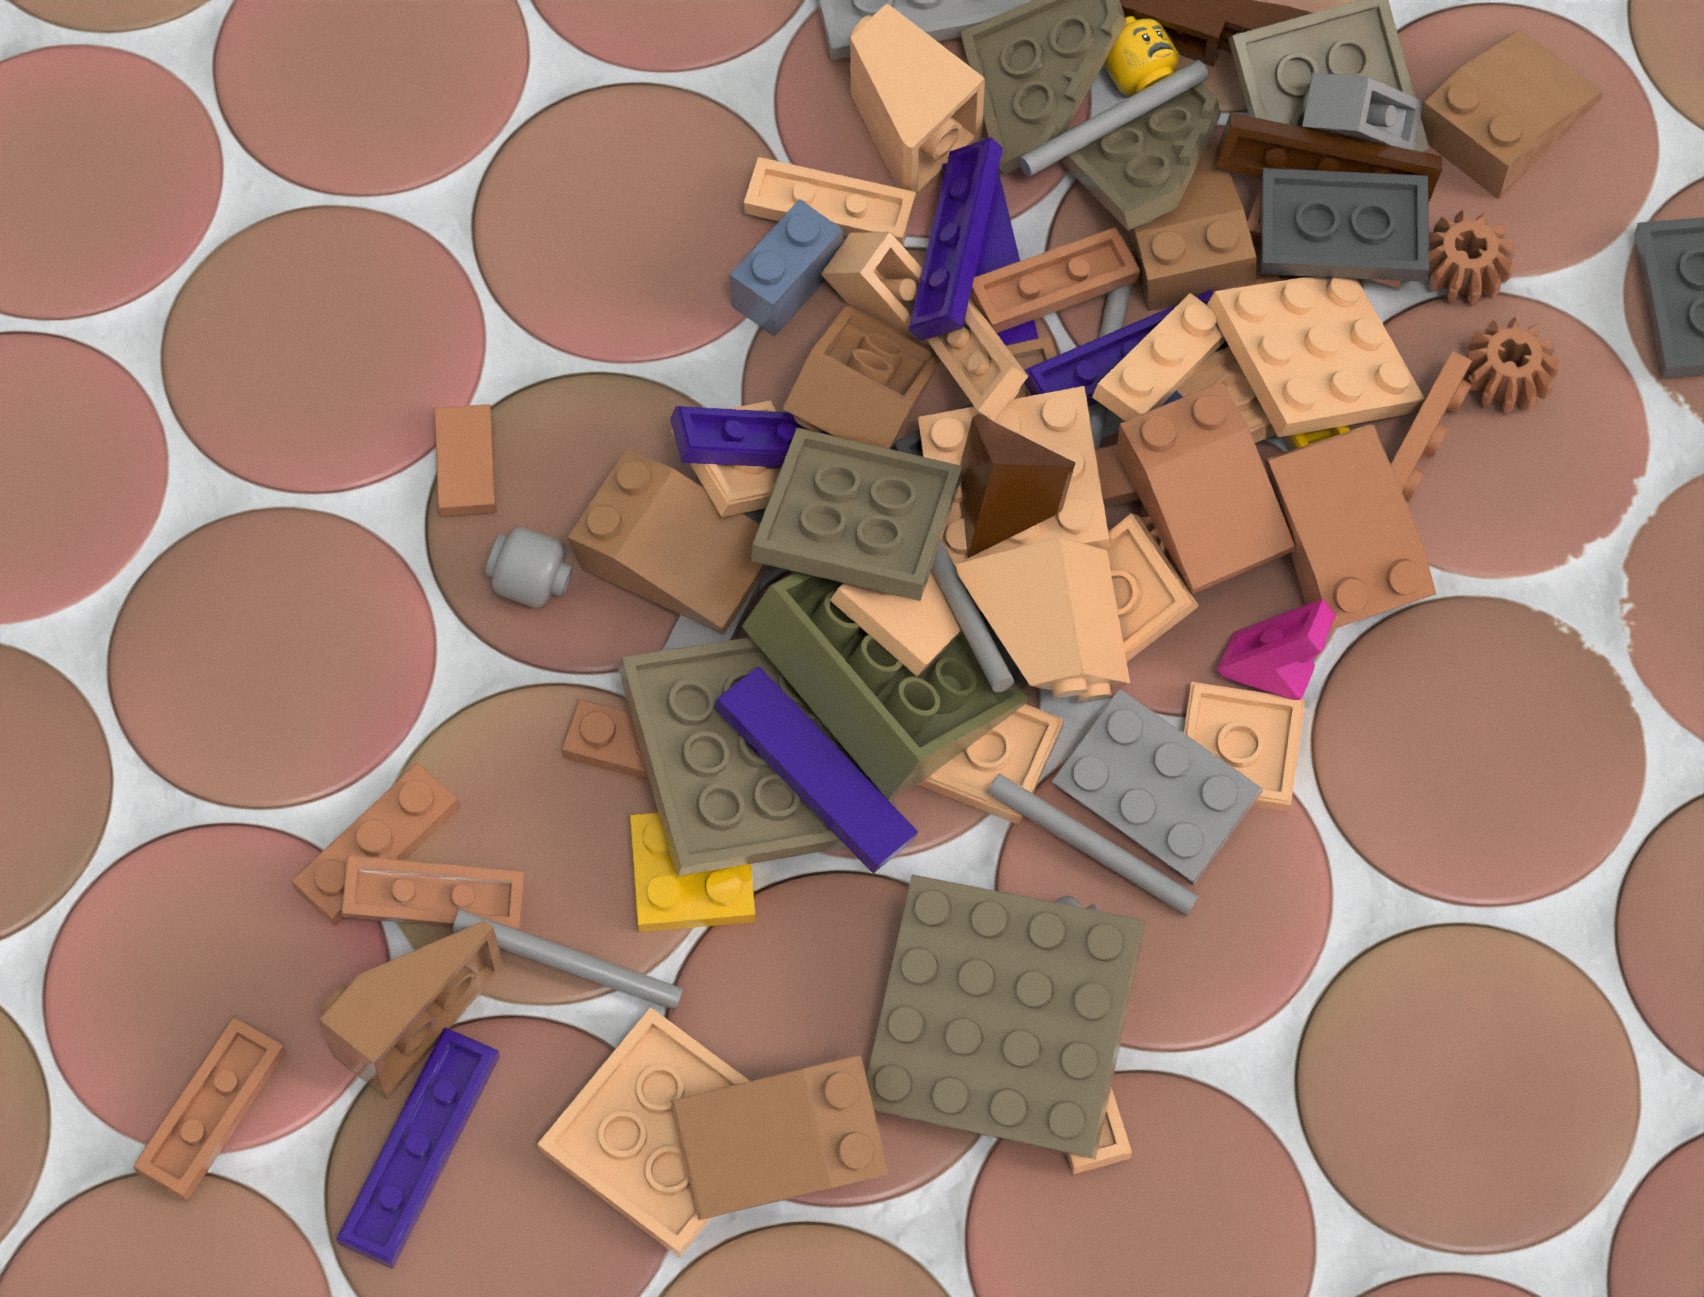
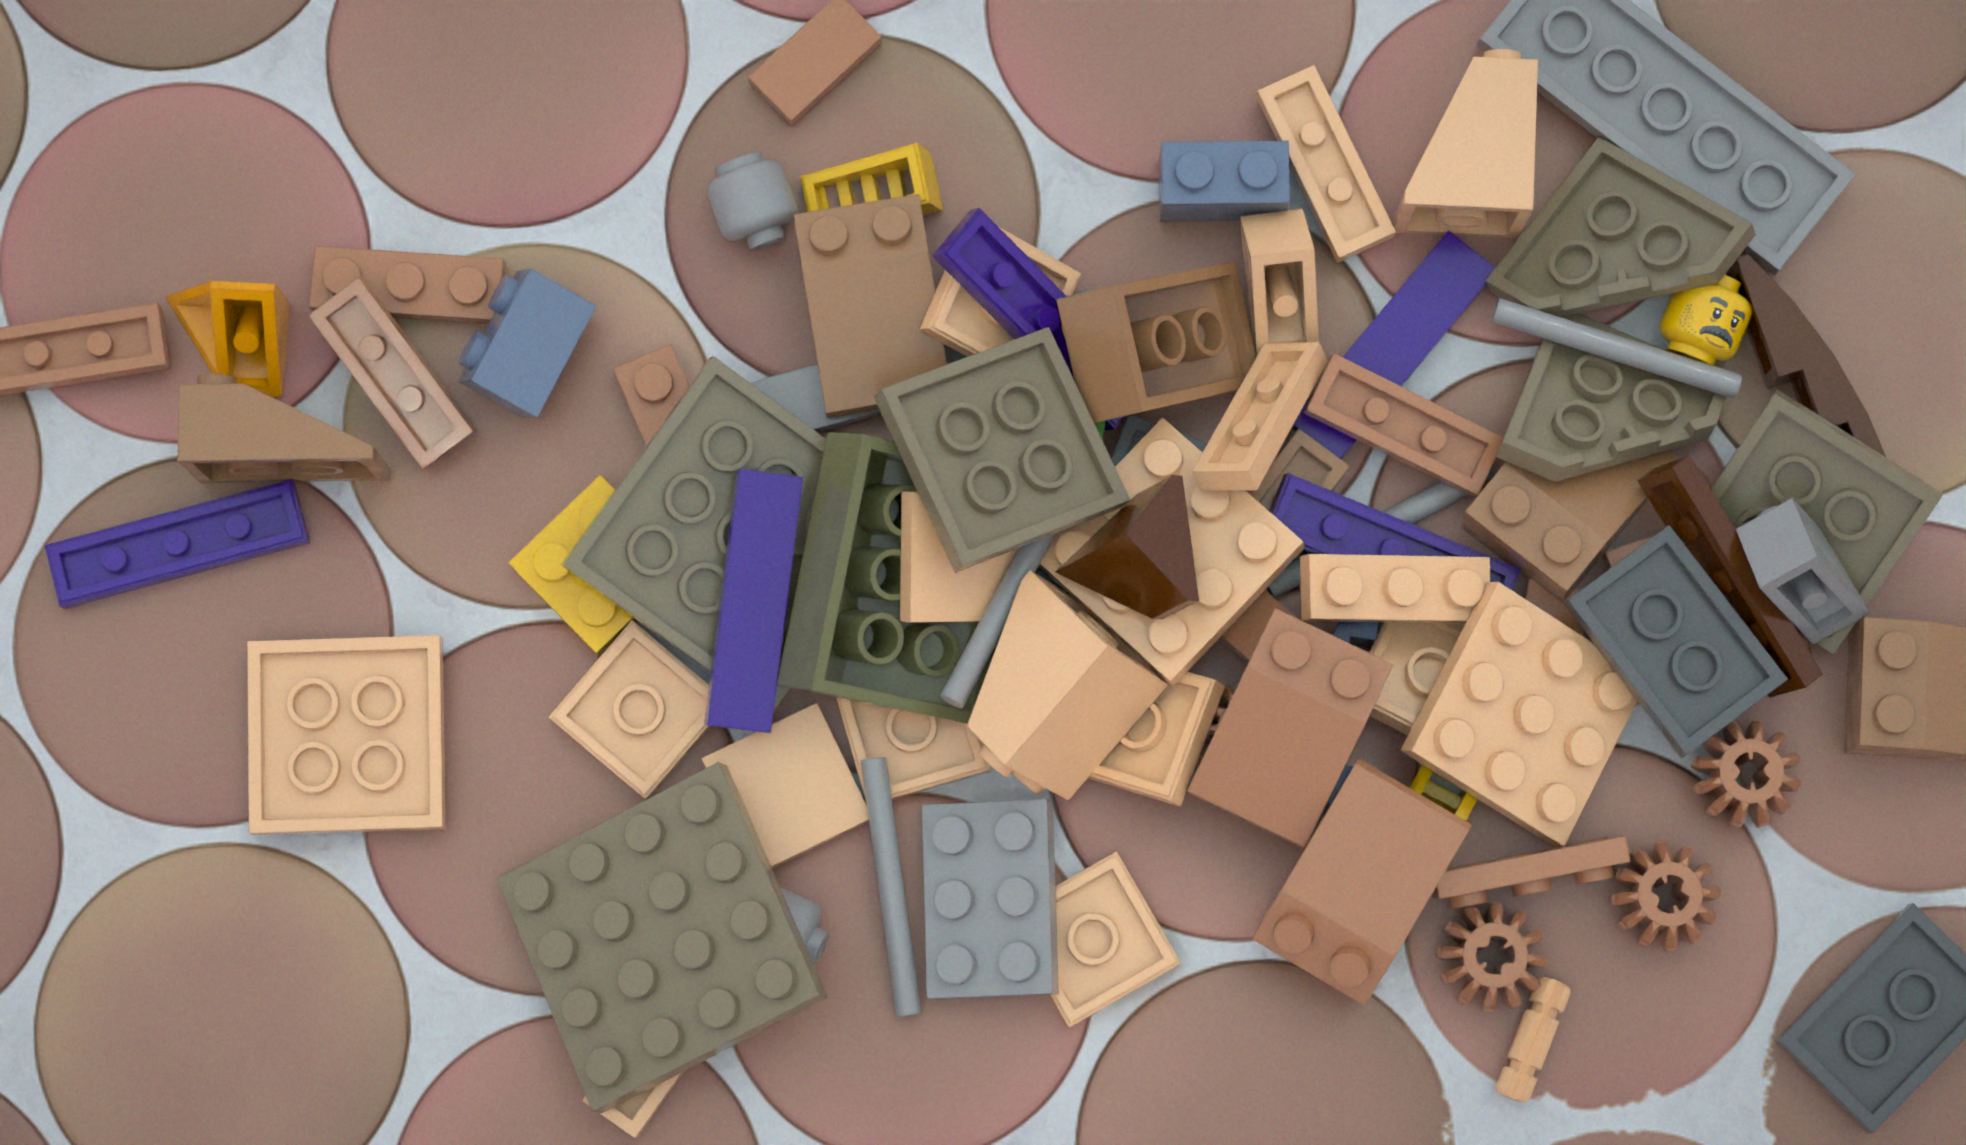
camera: 50 degrees right, 15 degrees up
light grey bar [452,909,683,1011] -> none
medium nougat slope [670,1054,889,1220] -> none
dark purple tile [908,137,1003,341] -> none
dark pink slope [1217,599,1336,700] -> none
none -> light orange slope [165,281,290,397]
none -> sand blue brick [458,268,596,418]
none -> light nougat tile [549,620,711,800]
none -> light nougat tile [701,703,869,868]
none -> yellow slope [800,143,943,216]
none -> nougat gear [1436,901,1548,1013]
none -> light nougat axle [1496,977,1571,1103]

